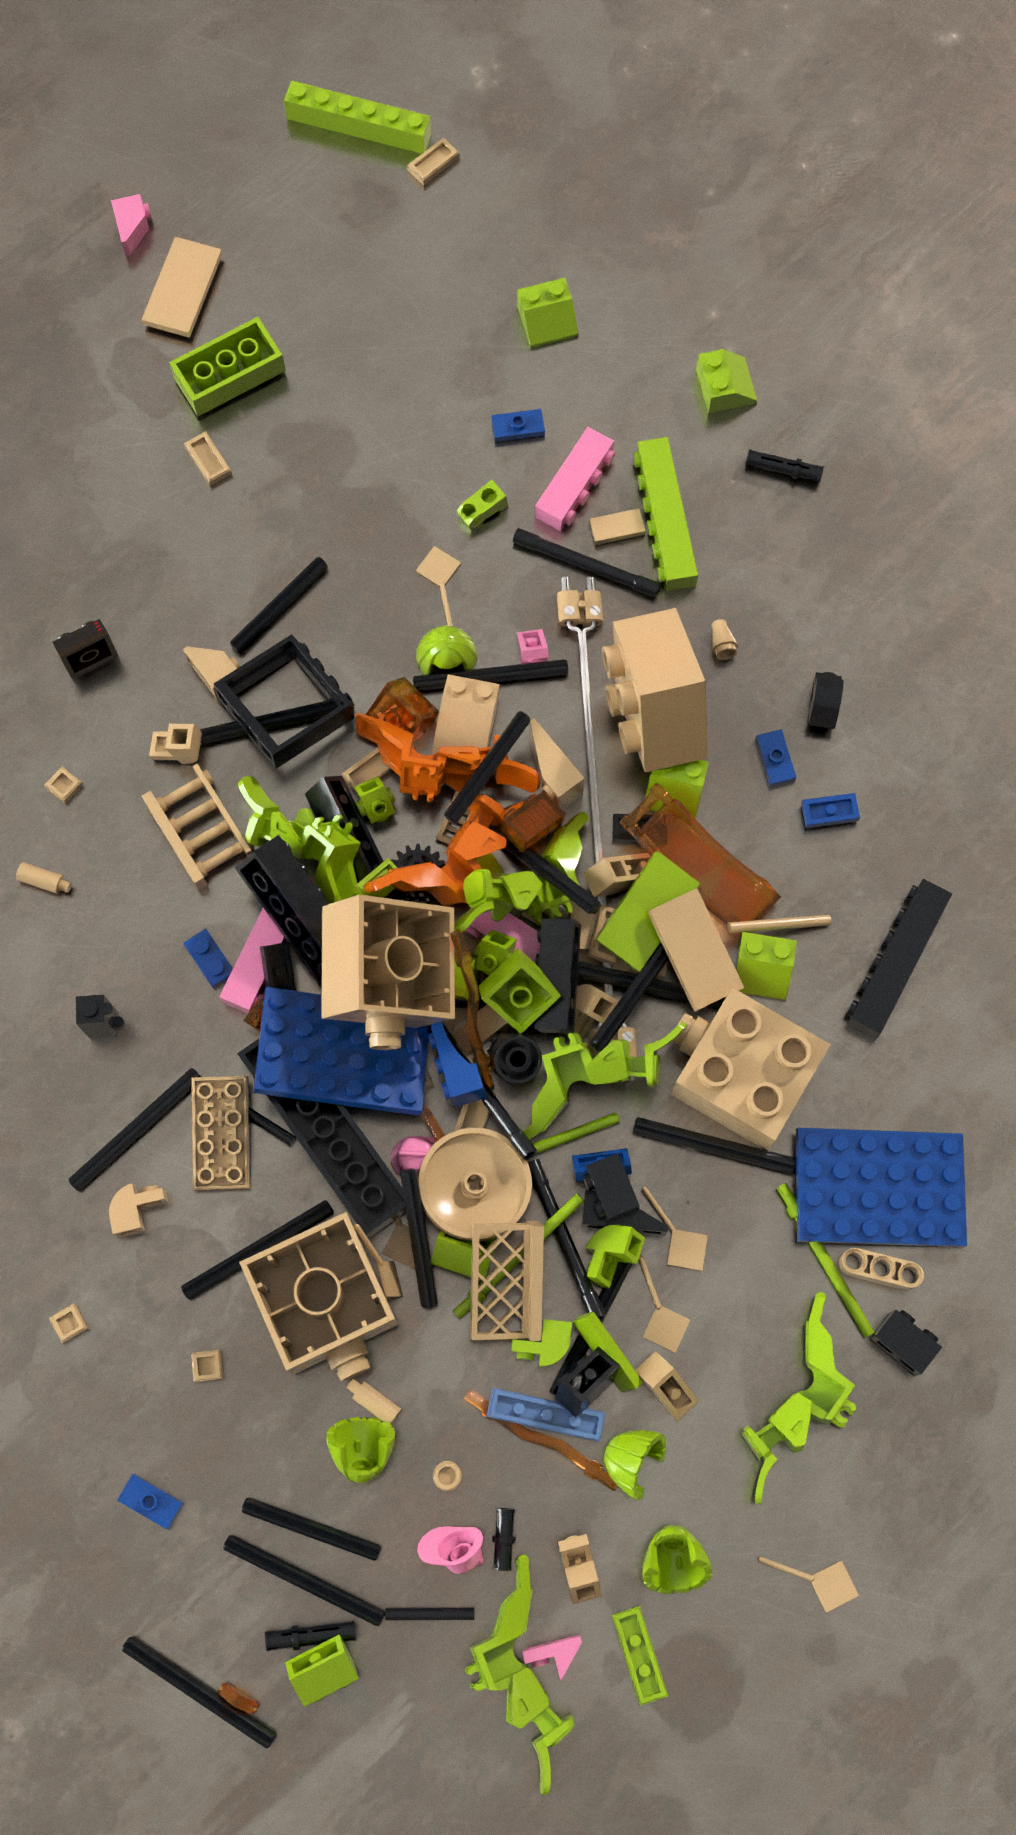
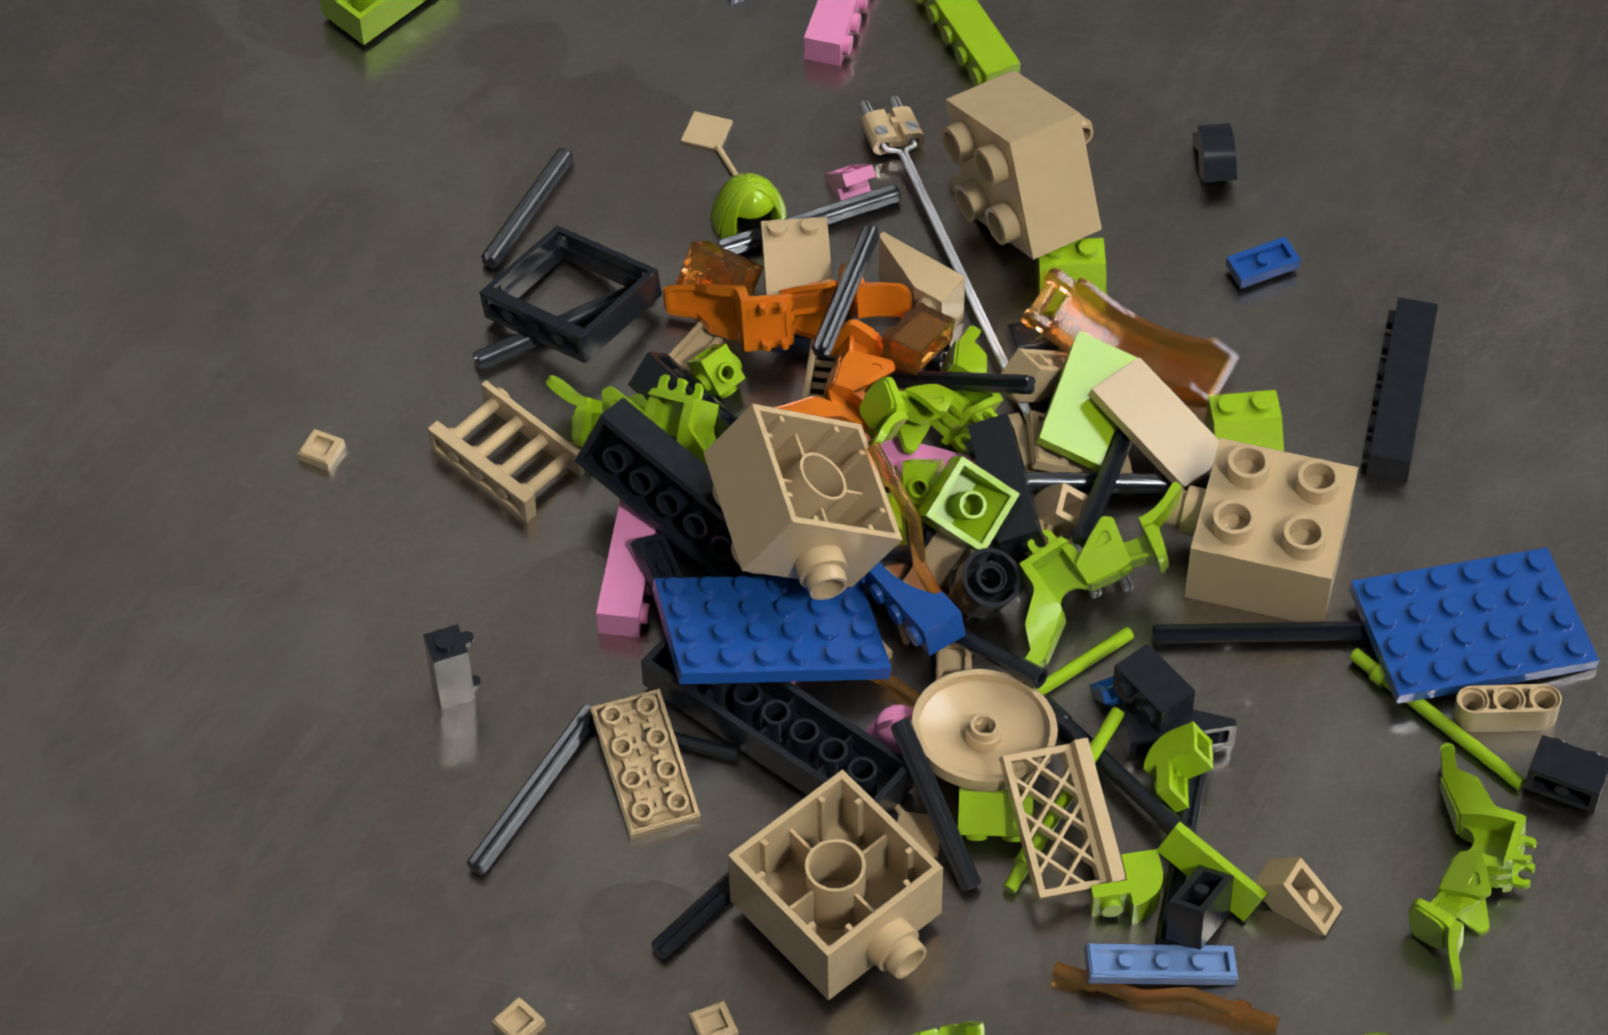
camera: 15 degrees left, 20 degrees down
tan cylinder [16,862,72,894] -> none
dark brown slope [52,619,118,678] -> none
tan brick [109,1184,169,1237] -> none
tan brick [149,724,202,764] -> none
tan slope [183,646,240,698] -> none
blue plate [183,928,233,989] -> none
tan tile [184,431,232,486] -> none
clear orange tile [243,998,263,1032] -> none
tan cylinder [347,1379,402,1424] -> none
lime leg [457,480,508,529] -> none
black piece [512,528,661,598] -> none
tan tile [589,508,645,545] -> none
lime hair [604,1430,666,1500] -> none
tan piece [639,1255,690,1353] -> none
tan piece [642,1187,708,1271] -> none
tan bar [727,915,831,933] -> none
blue plate [755,729,797,787] -> none

